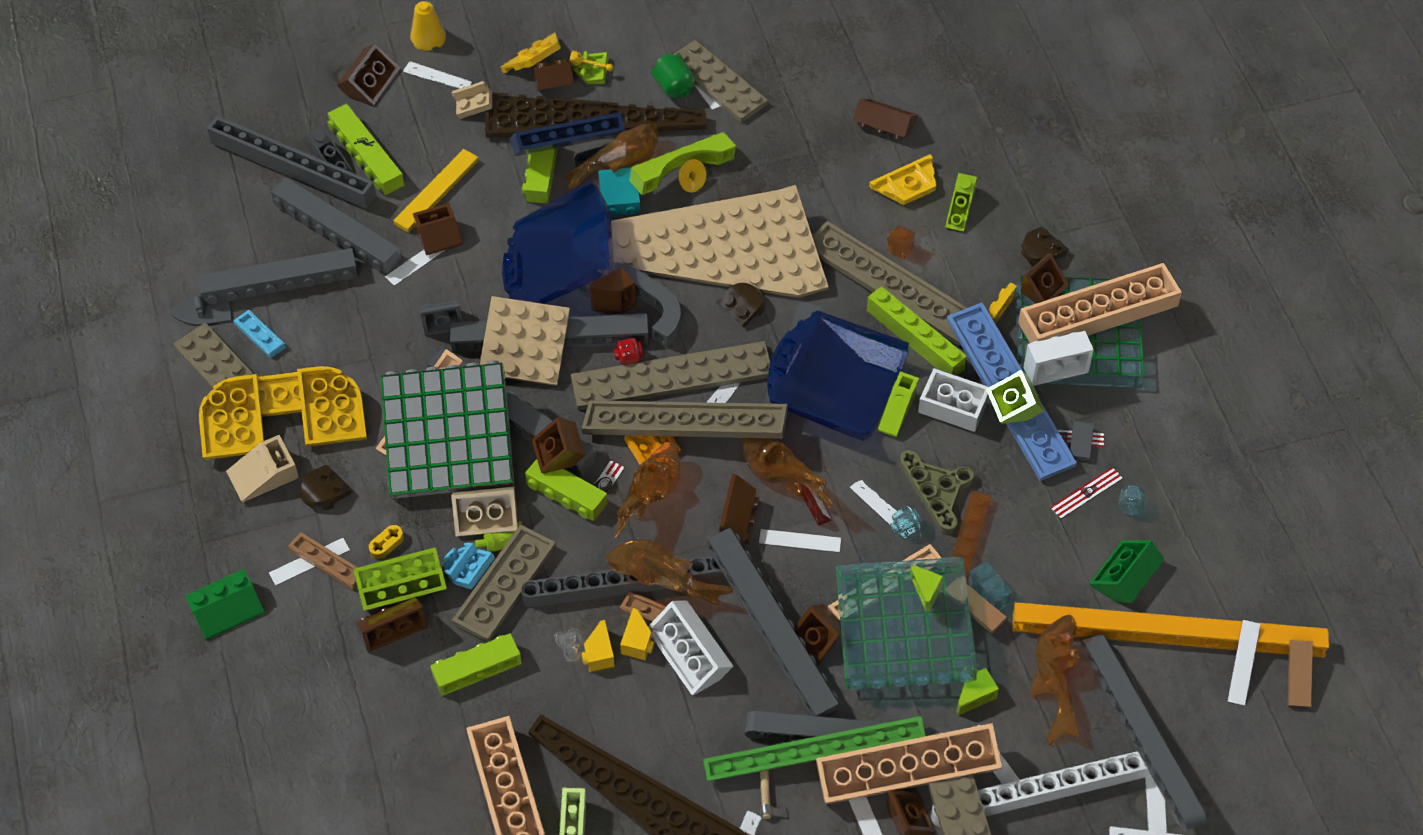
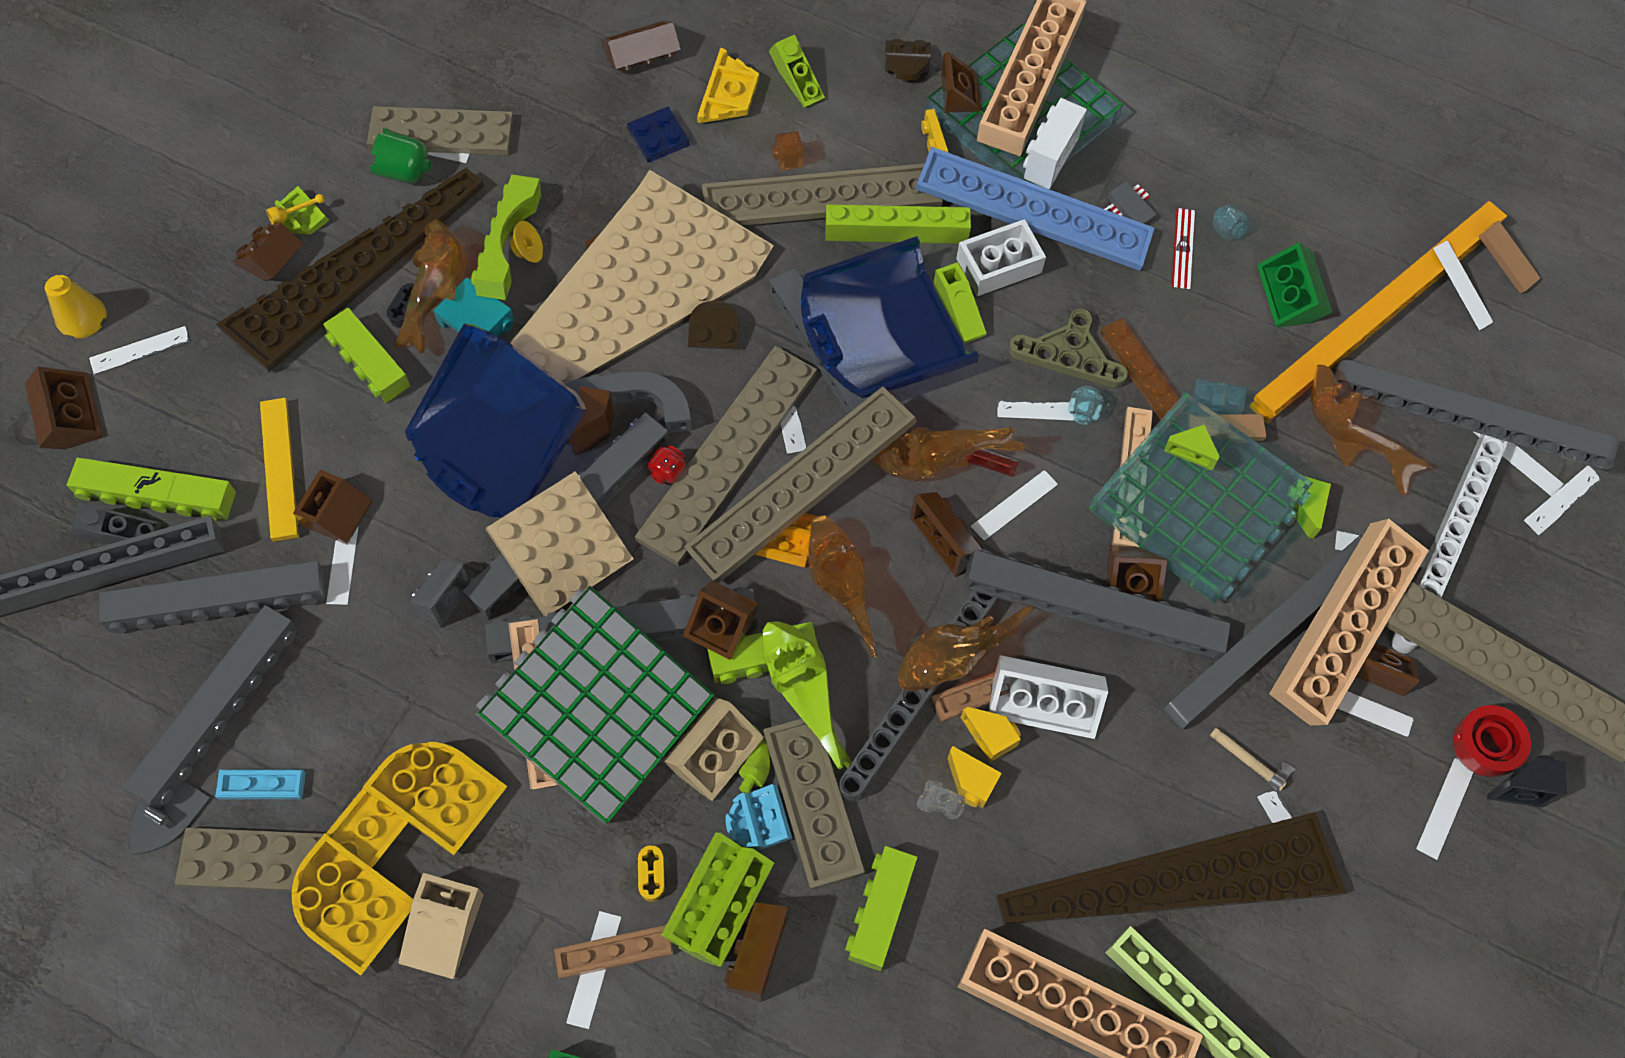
camera: 50 degrees left, 10 degrees up
dark brown slope [300,465,352,510] -> none
tan bracket [452,81,492,119] -> none
yellow wing [500,33,561,73] -> none
dark blue brick [510,113,625,156] -> none
sticker [593,461,624,493] -> none
bright green plate [703,716,926,782] -> none
lime slope [986,370,1044,424] -> none
none -> clear blue plate [627,106,689,163]
none -> lime piece [762,621,852,769]

